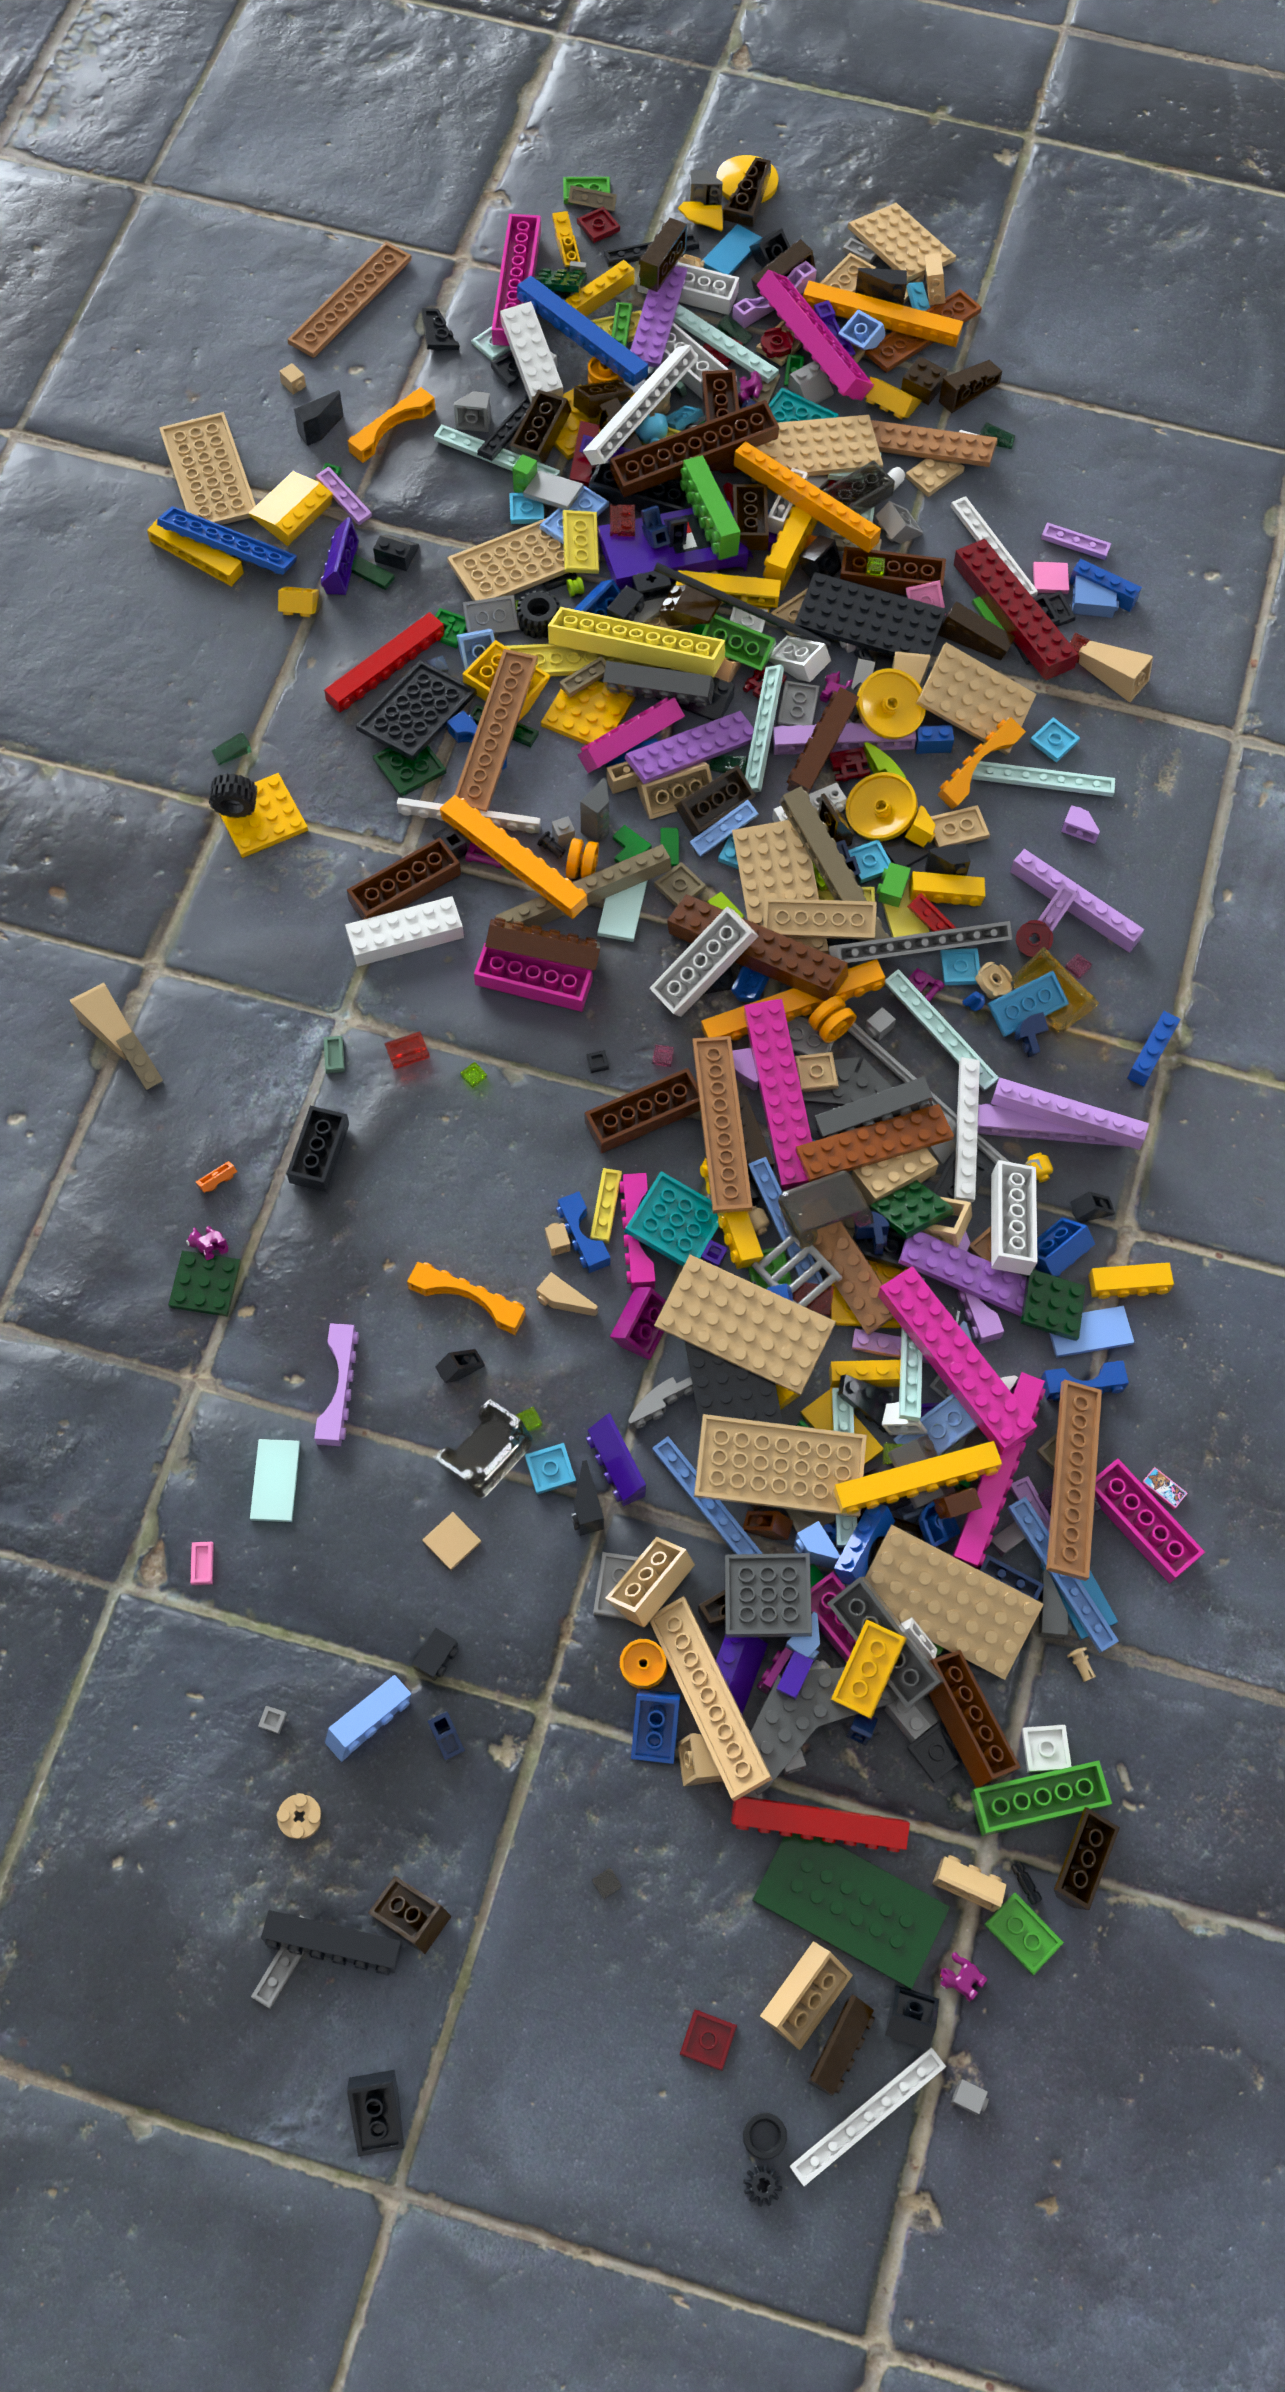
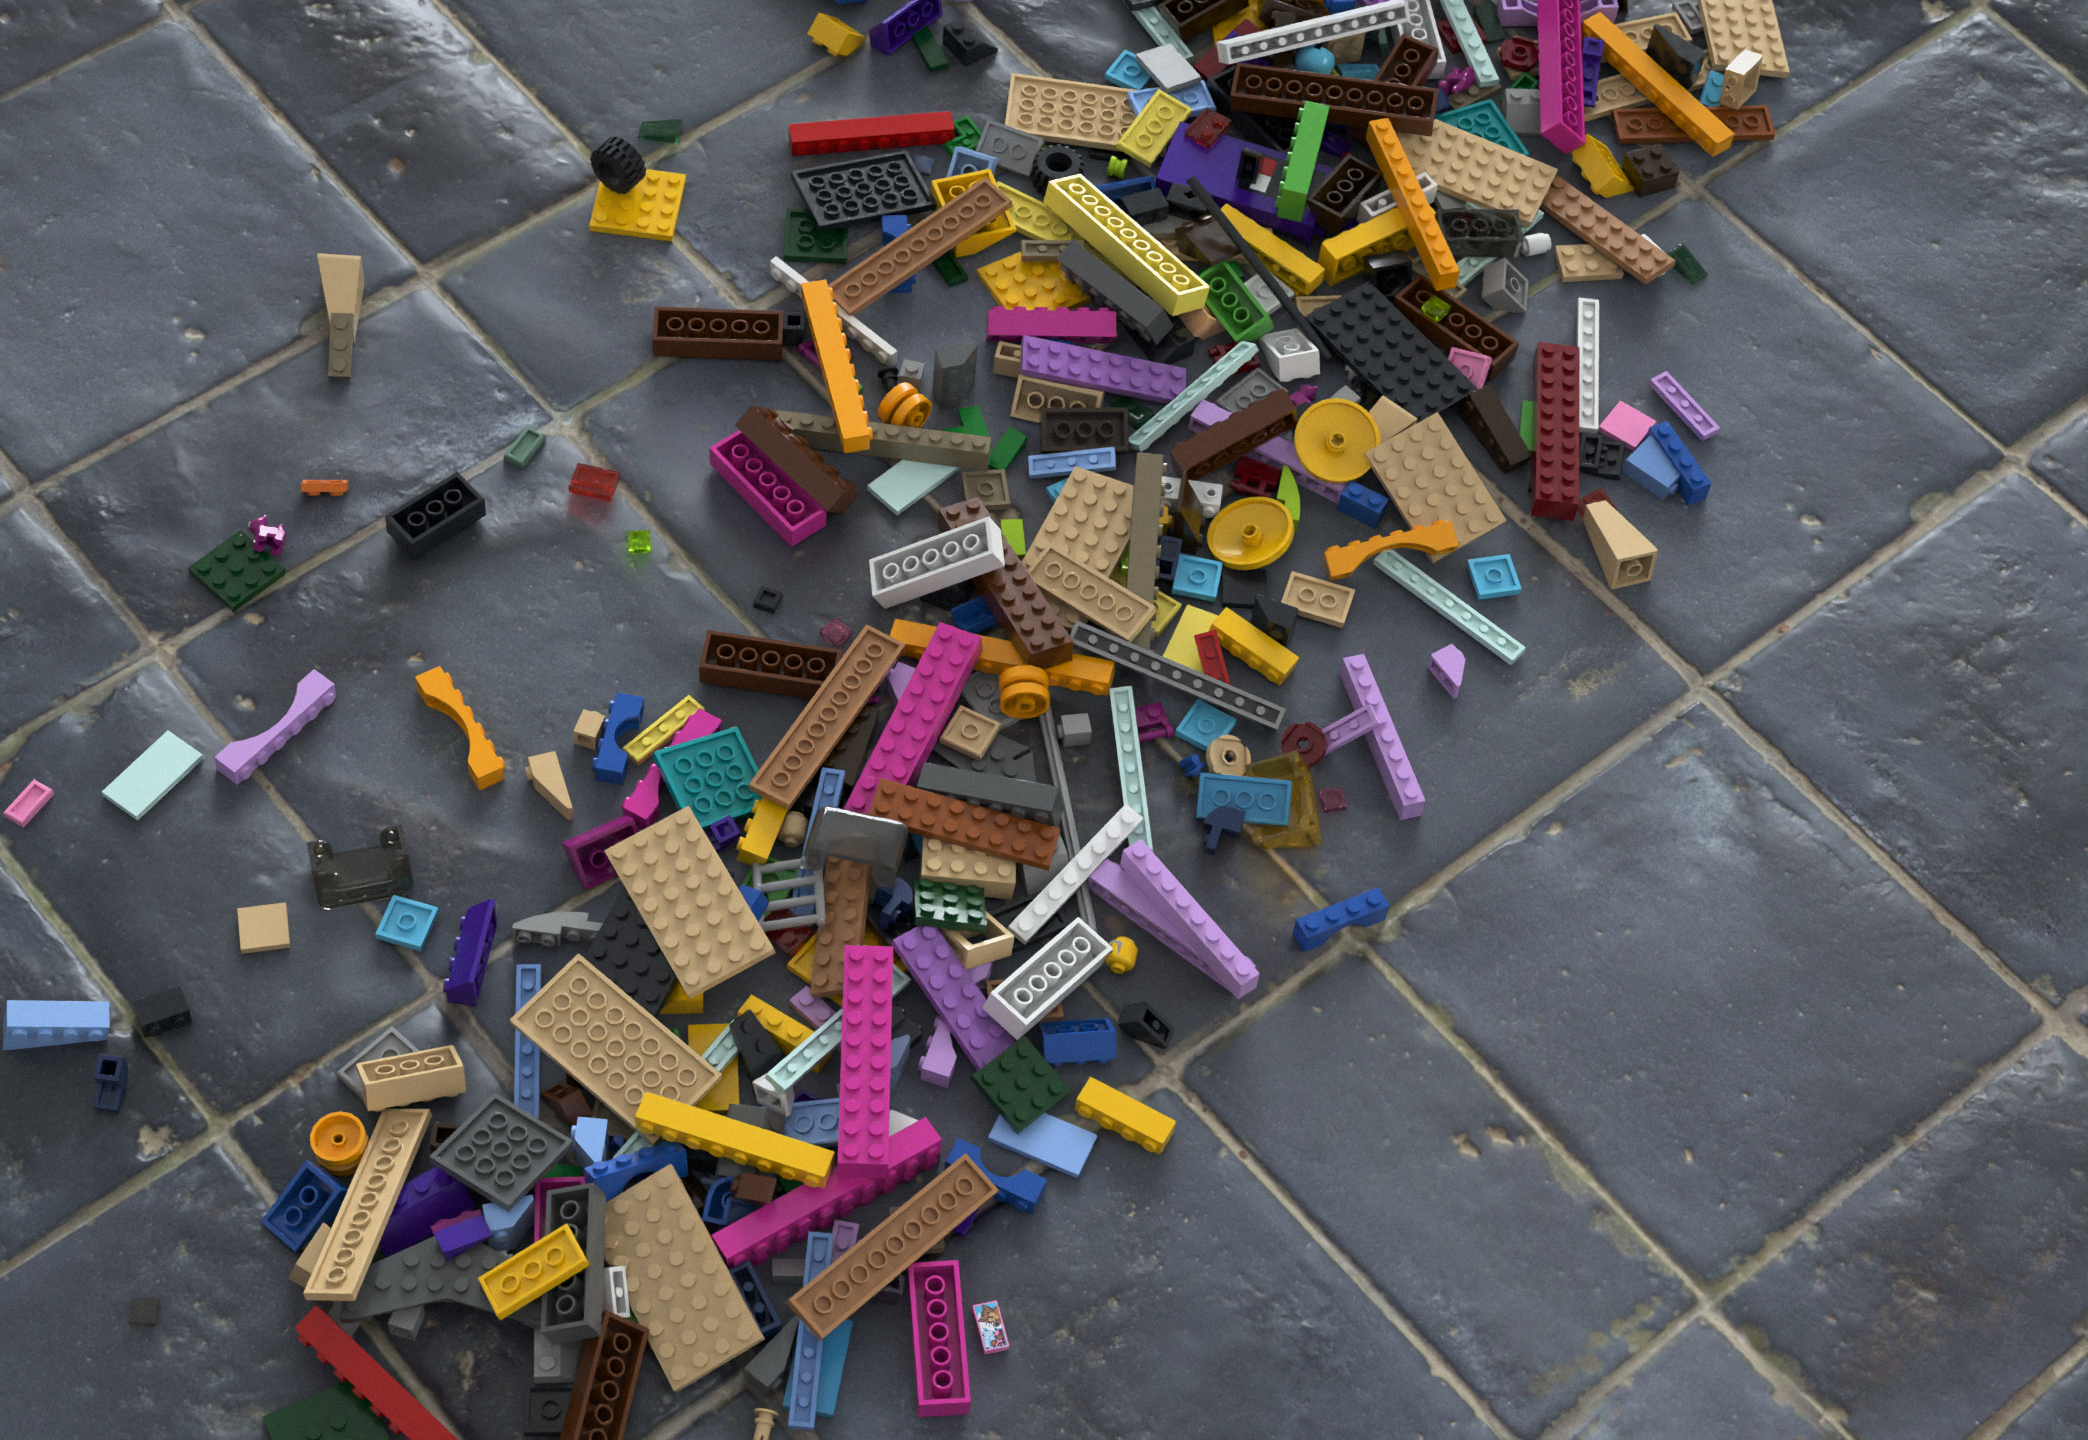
camera: 30 degrees right, 10 degrees down
white brick [345,896,464,967] -> none
black slope [435,1349,485,1383] -> none
bright green brick [512,454,537,493] -> none
clear neon green tile [515,1406,543,1434] -> none
black slope [571,1460,604,1536] -> none
dark blue brick [641,506,671,549] -> none
light blue slope [838,309,886,350] -> none
dark blue slope [846,1714,878,1746] -> none
bright green brick [876,862,911,908] -> none
yellow slope [905,805,936,848] -> none
dark brown wedge [939,359,1002,414] -> none

